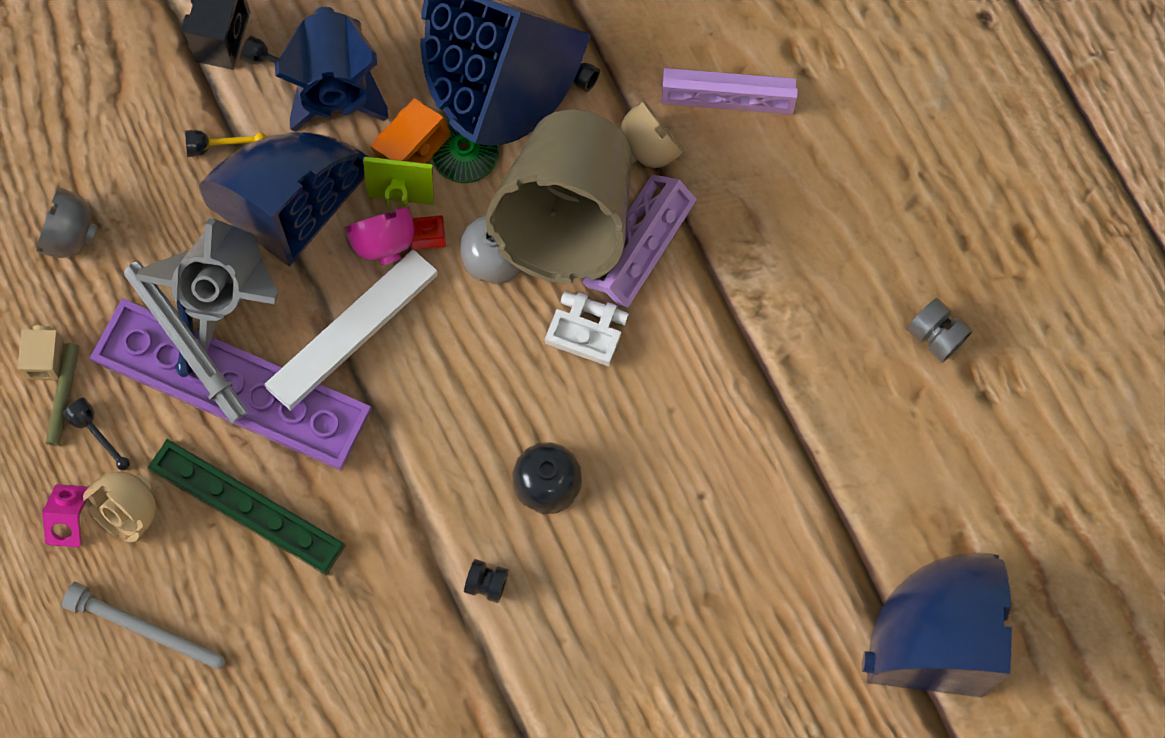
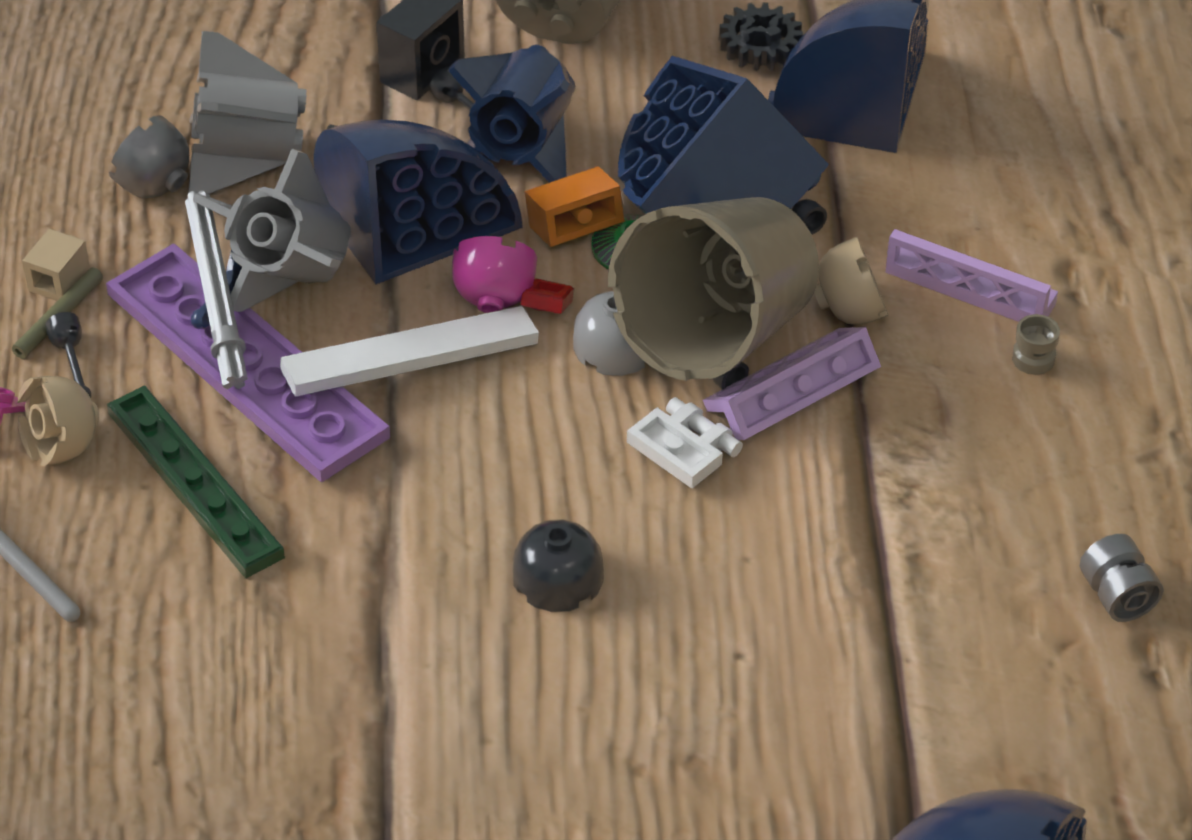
camera: 25 degrees right, 25 degrees down
lime piece [363,157,435,208] -> none
black wheel [464,559,509,603] -> none
none -> light grey brick [189,31,306,194]
none -> dark tan wheel [1012,314,1060,375]

